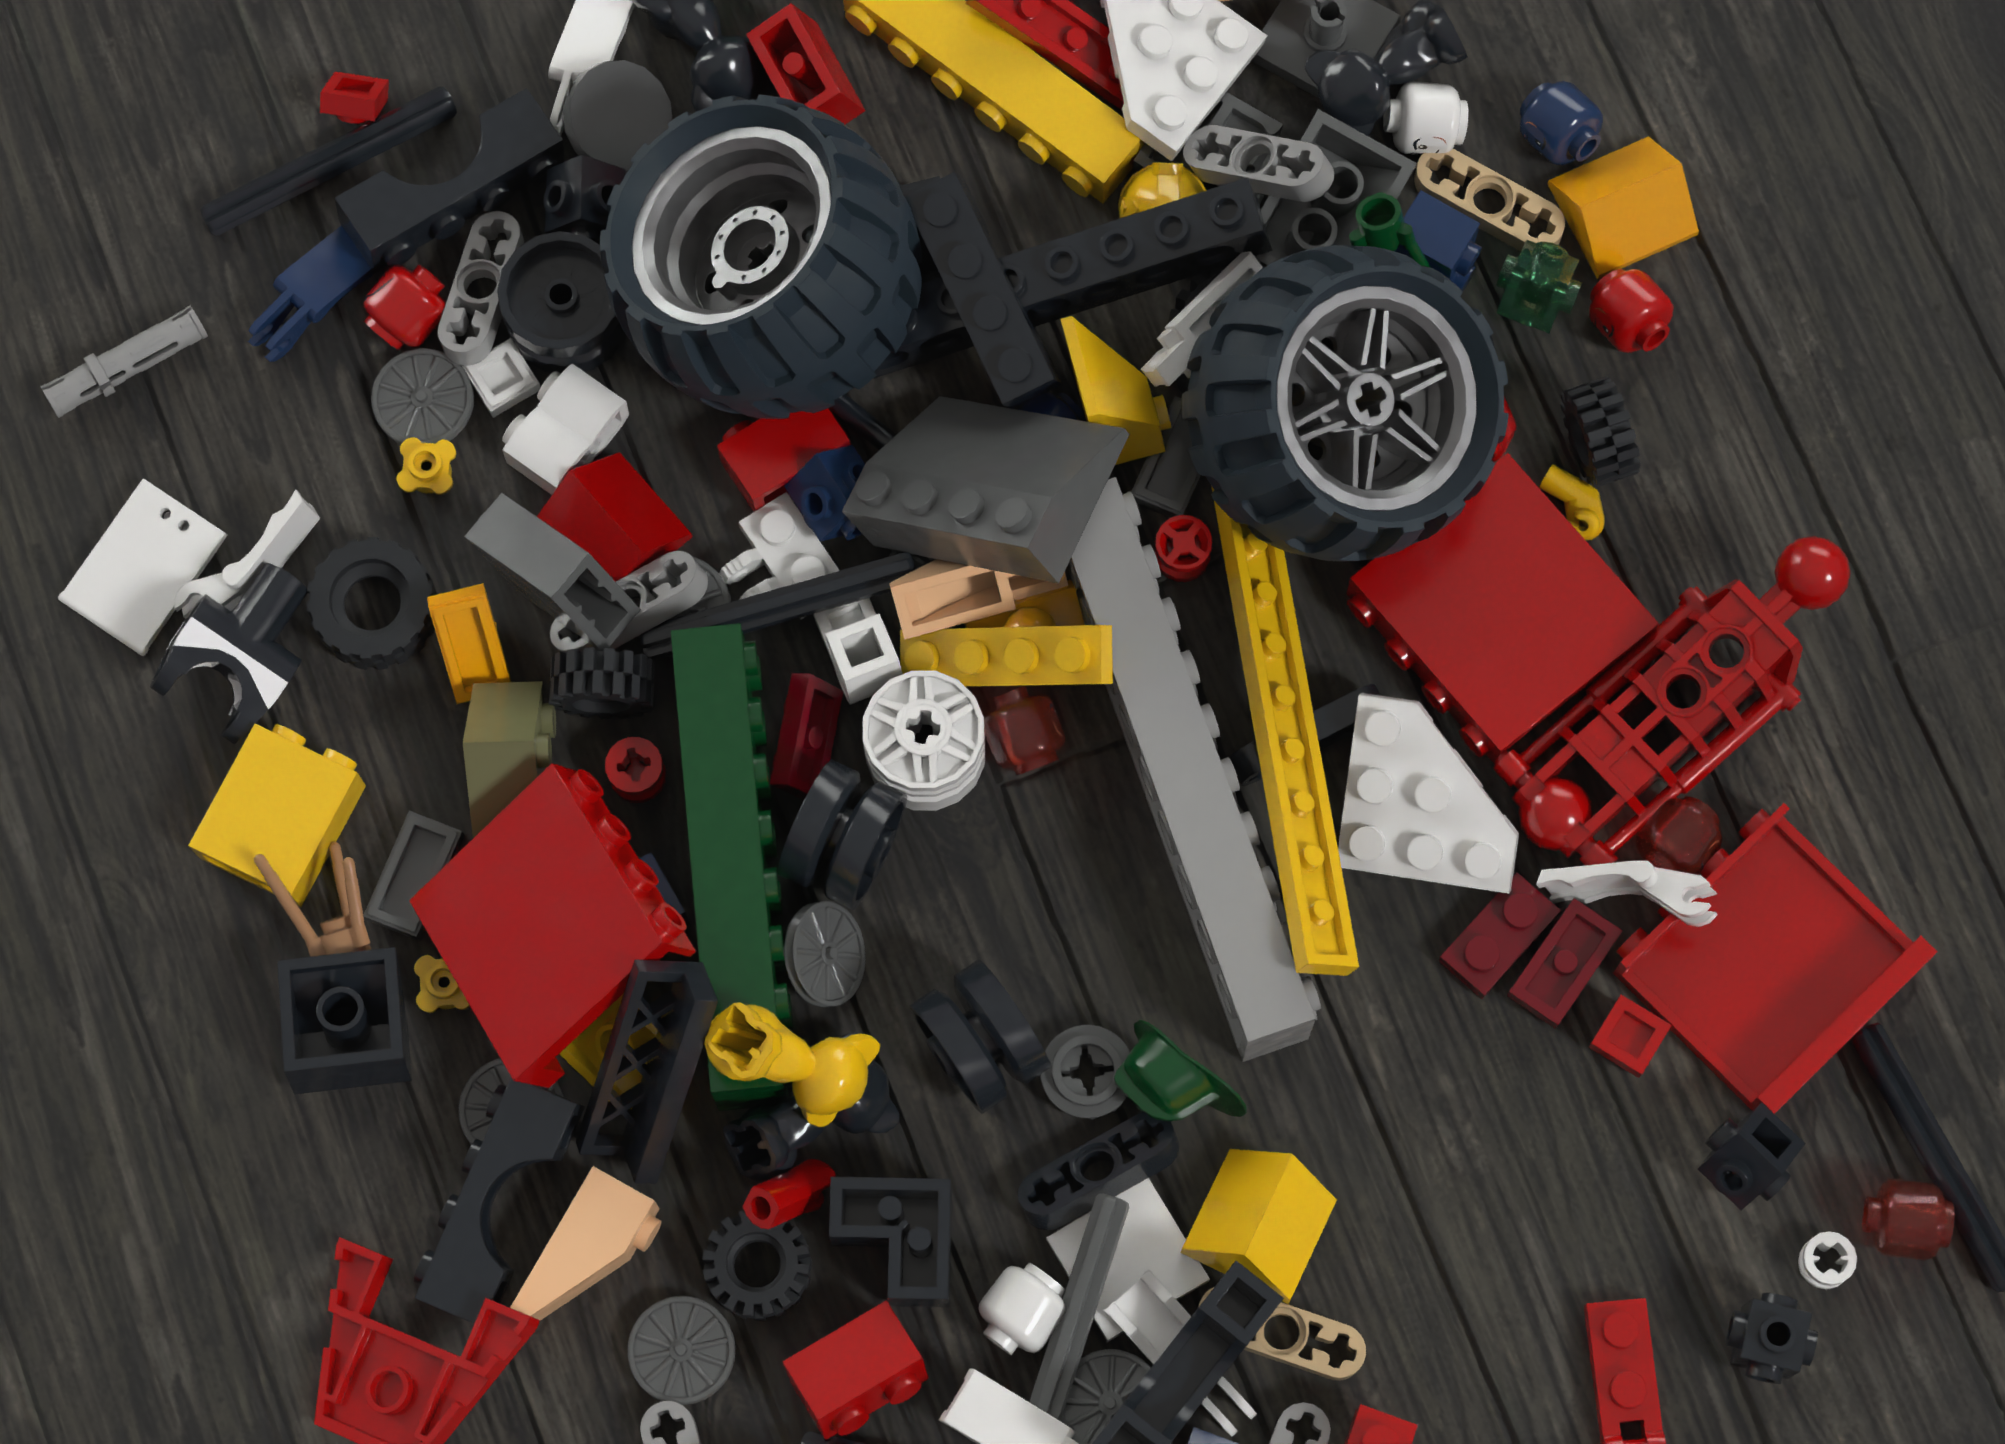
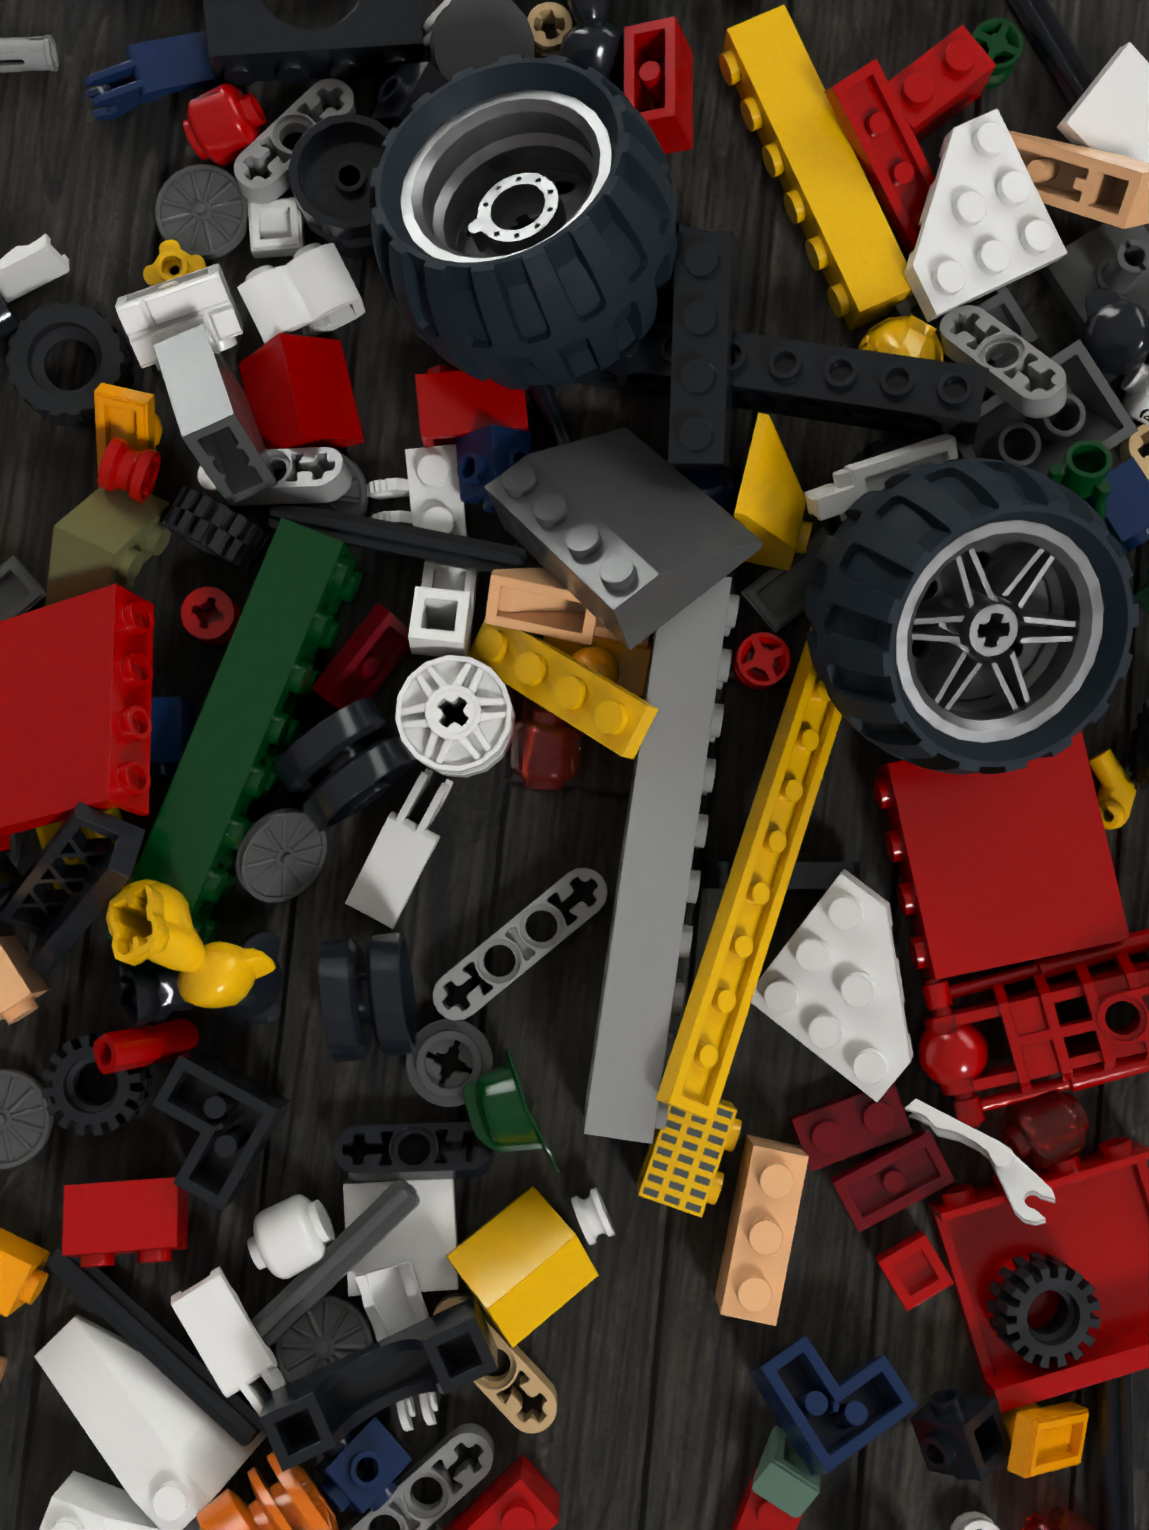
camera: 25 degrees right, 10 degrees up
none -> red wheel [97,436,161,504]
none -> white brick [115,263,243,371]
none -> white arm [345,768,453,929]
none -> light grey beam [433,868,608,1021]
none -> tan bush [527,2,573,58]
none -> white bush [571,1187,615,1245]
none -> yellow brick [636,1099,742,1218]
none -> light nougat brick [714,1134,809,1326]
none -> dark blue brick [748,1336,918,1475]
none -> sand green slope [752,1425,821,1518]
none -> black tyre [987,1252,1101,1368]
none -> light orange tile [1001,1401,1089,1478]

